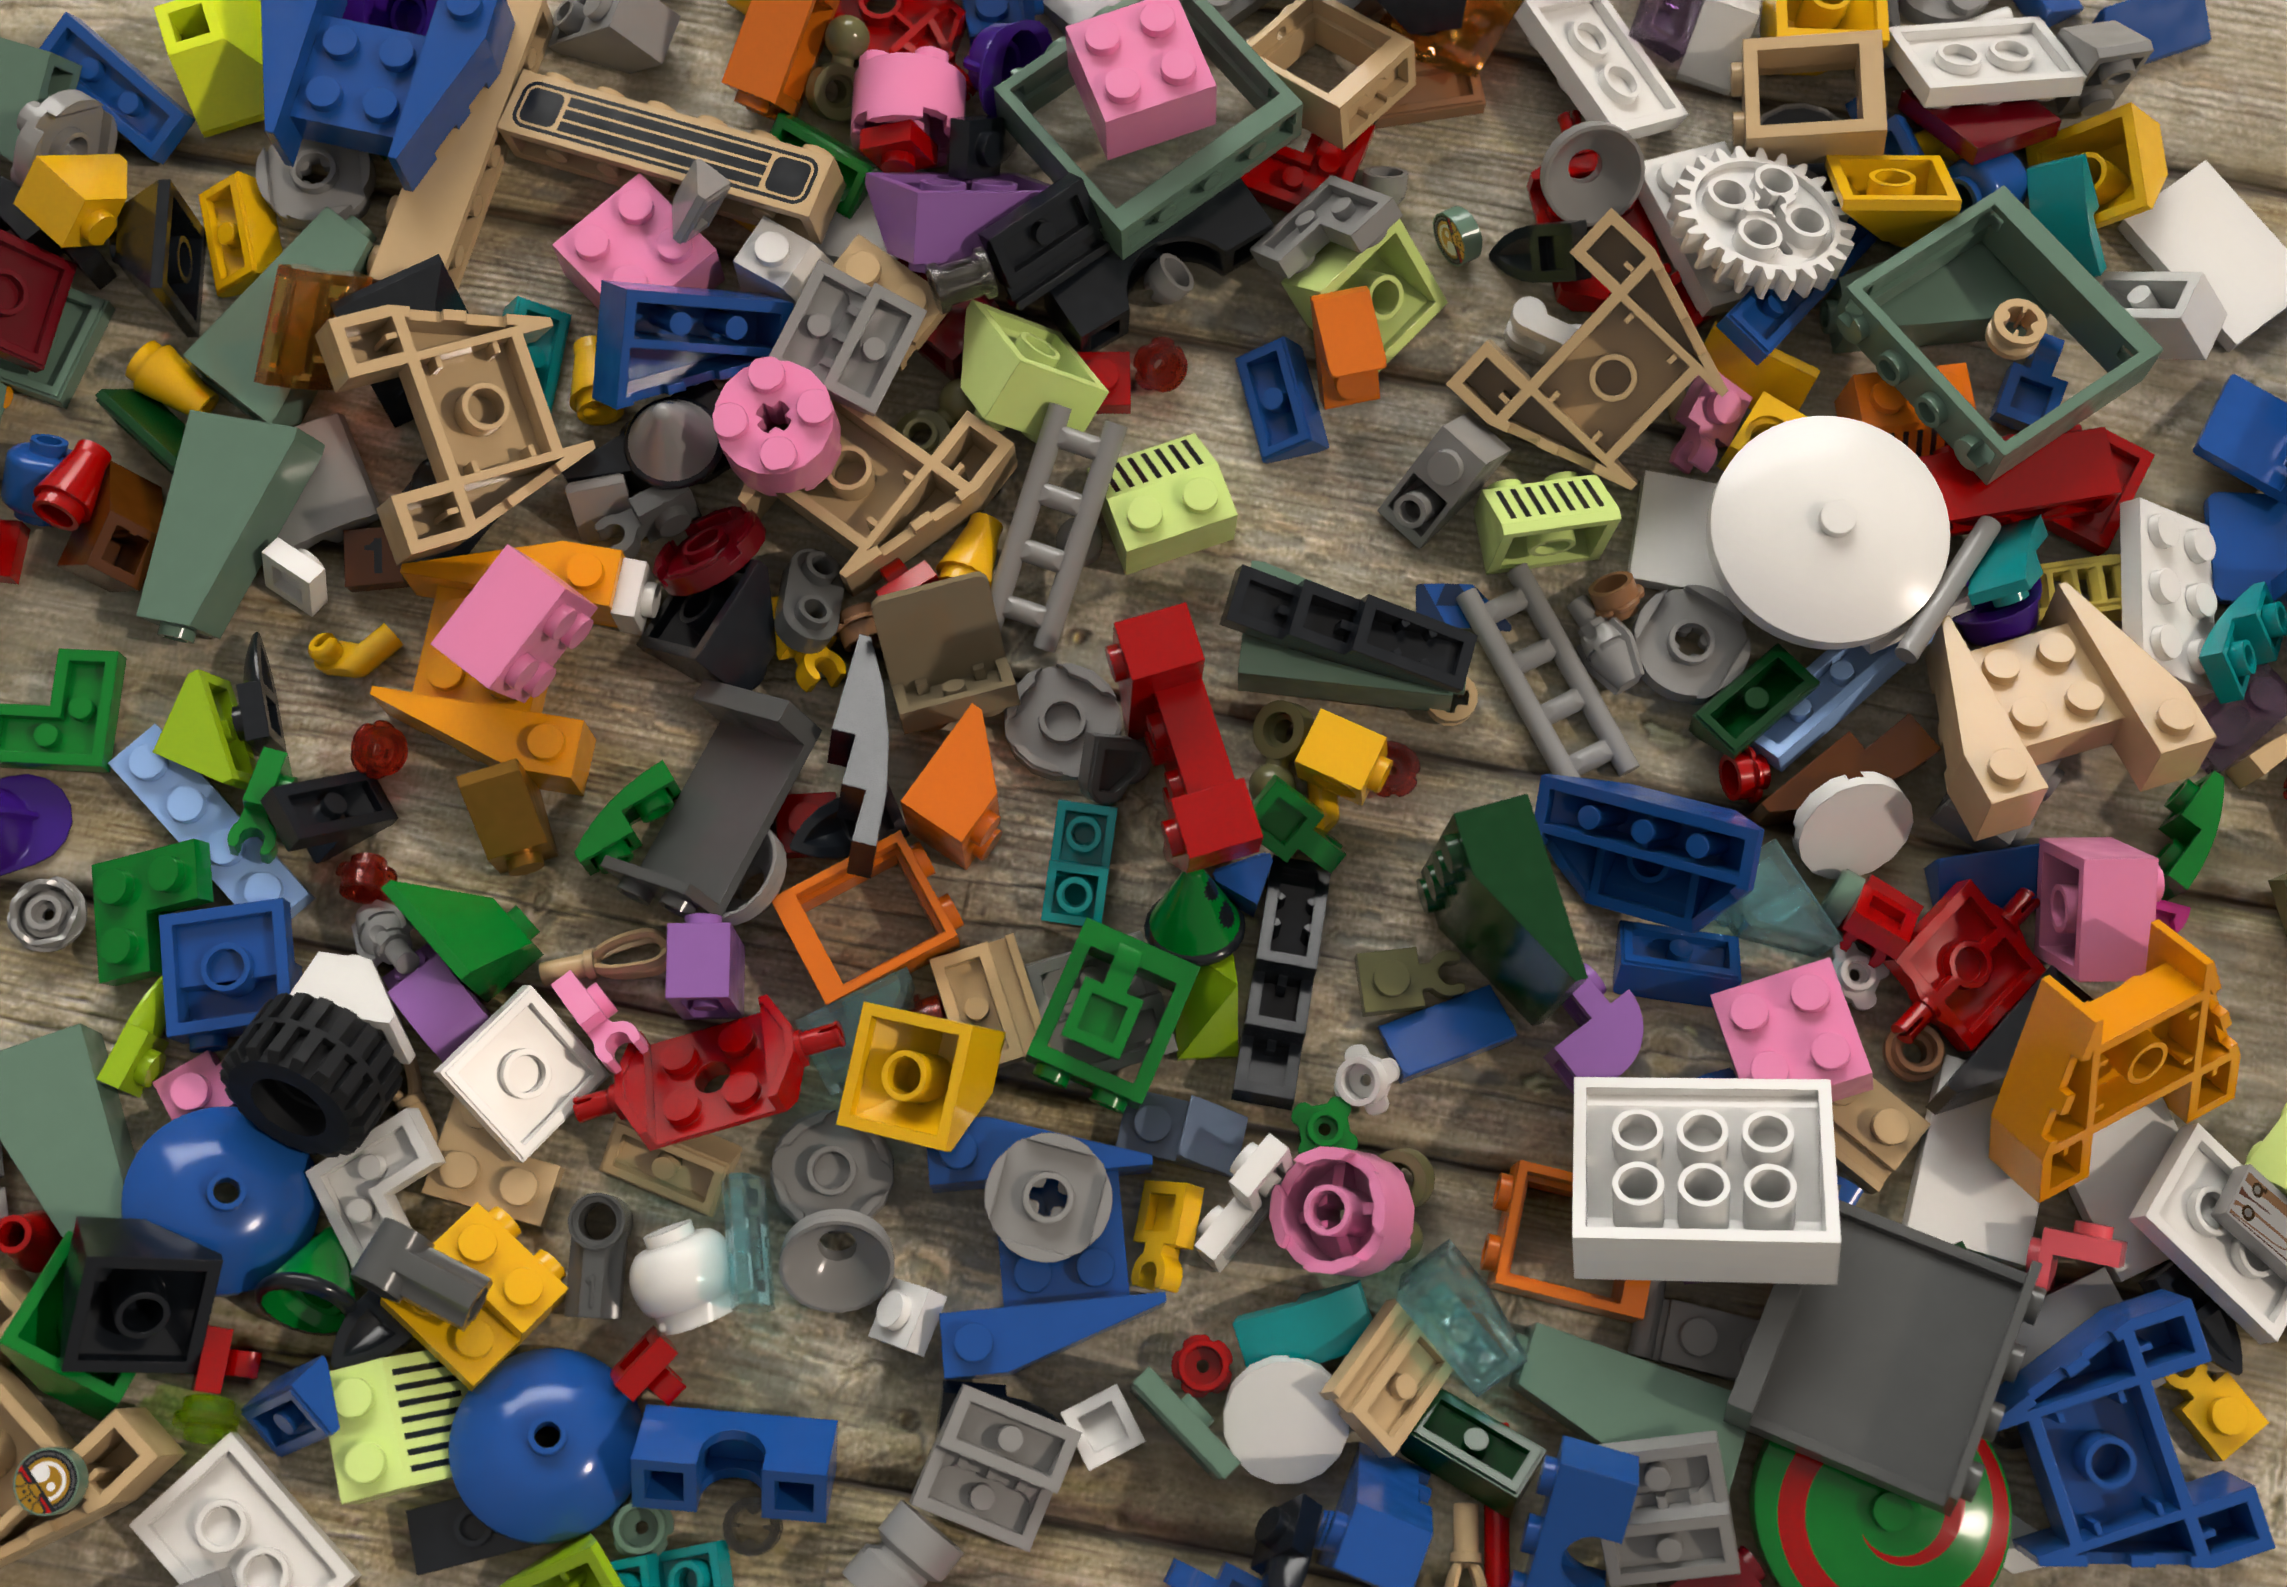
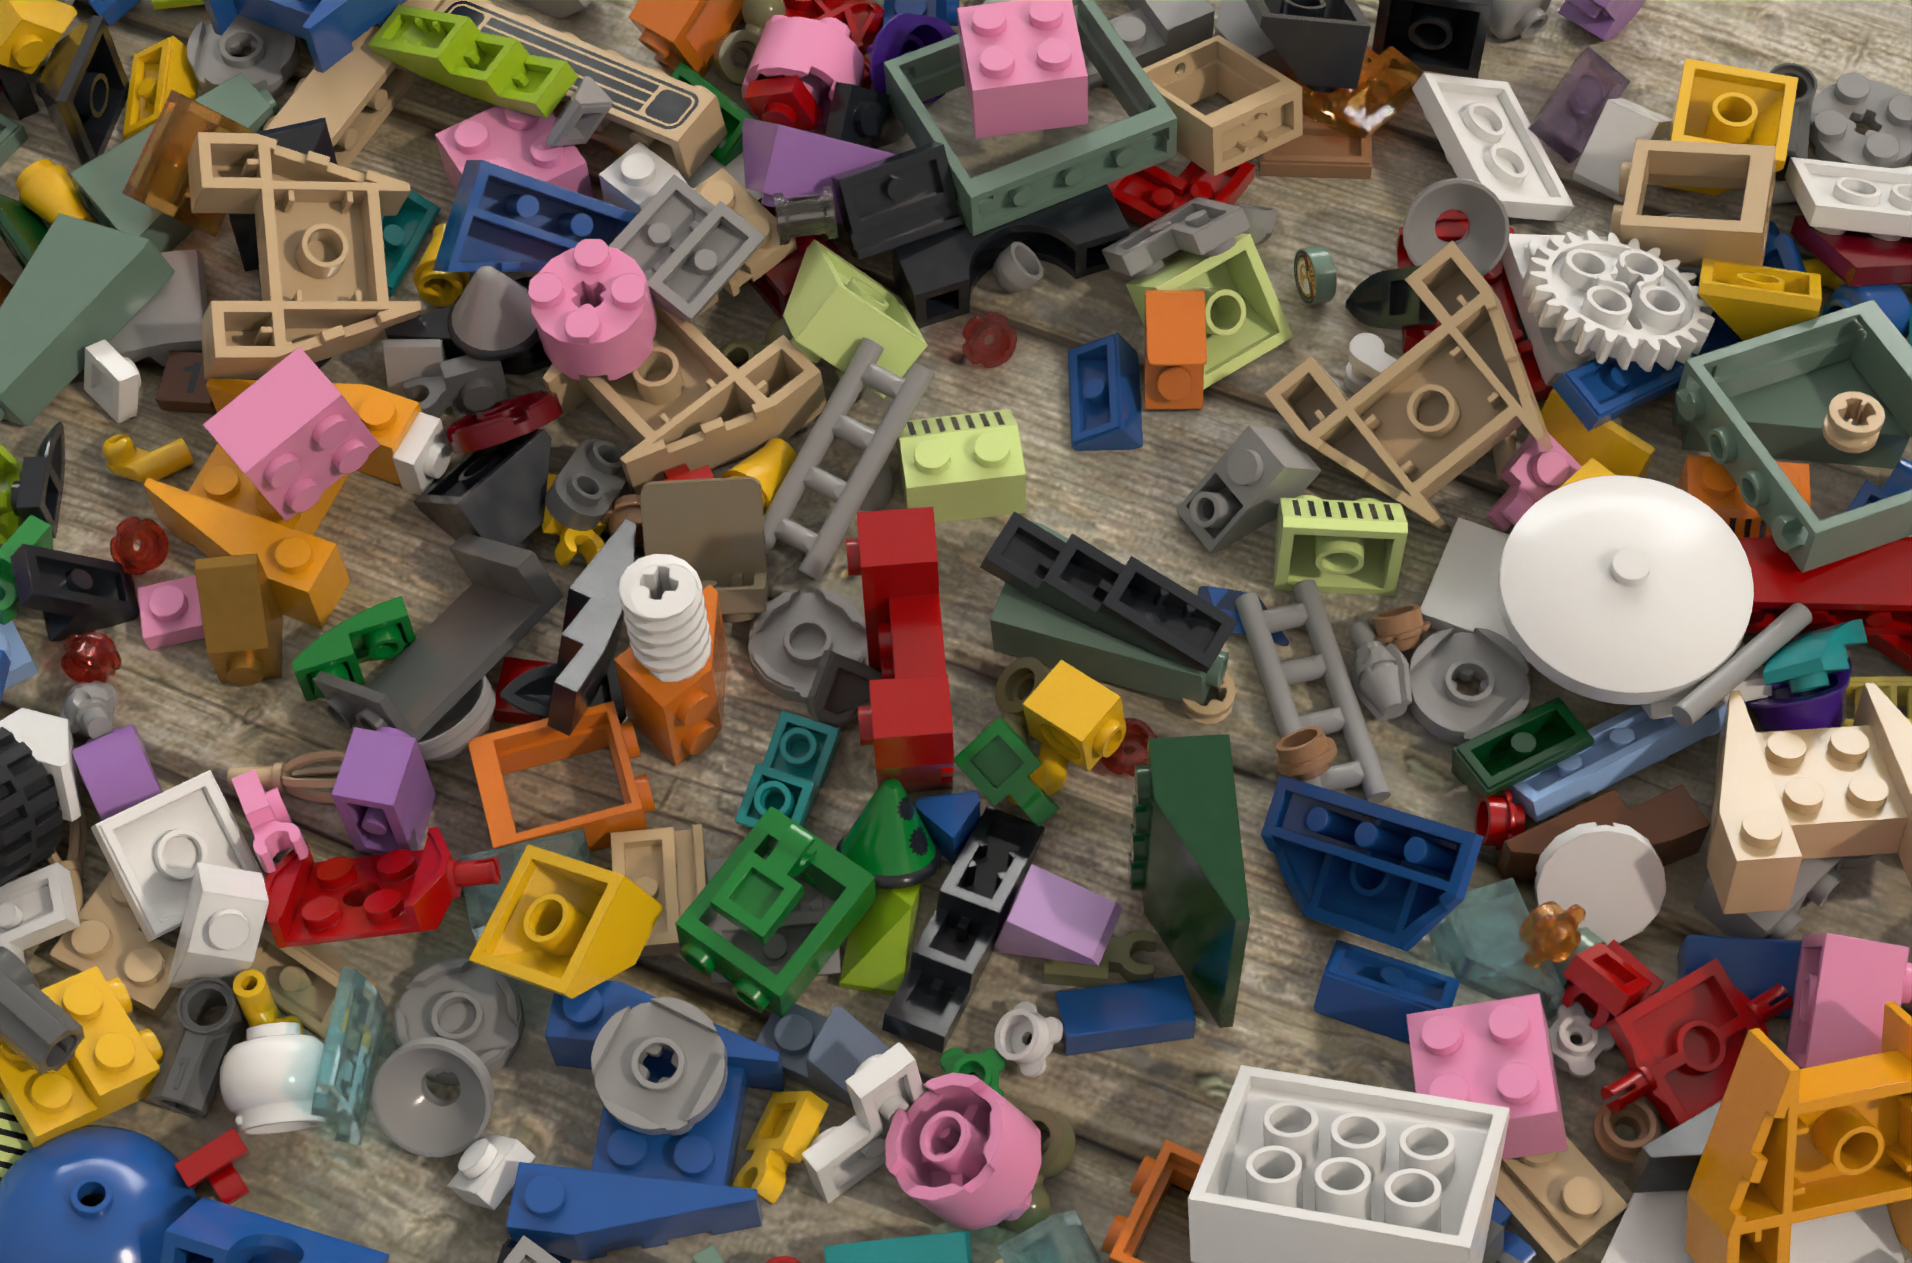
camera: 20 degrees right, 15 degrees down
green slope [381,880,544,1003] -> none
red plate [1077,352,1131,414] -> none
medium lavender brick [1543,963,1643,1095] -> none
none -> bright pink plate [138,575,205,650]
none -> white slope [168,862,269,992]
none -> yellow arm [233,969,303,1035]
none -> lime slope [368,4,578,119]
none -> white piece [618,554,712,682]
none -> lavender slope [993,864,1123,966]
none -> medium nougat plate [1275,726,1338,781]
none -> clear orange plate [1519,901,1586,968]

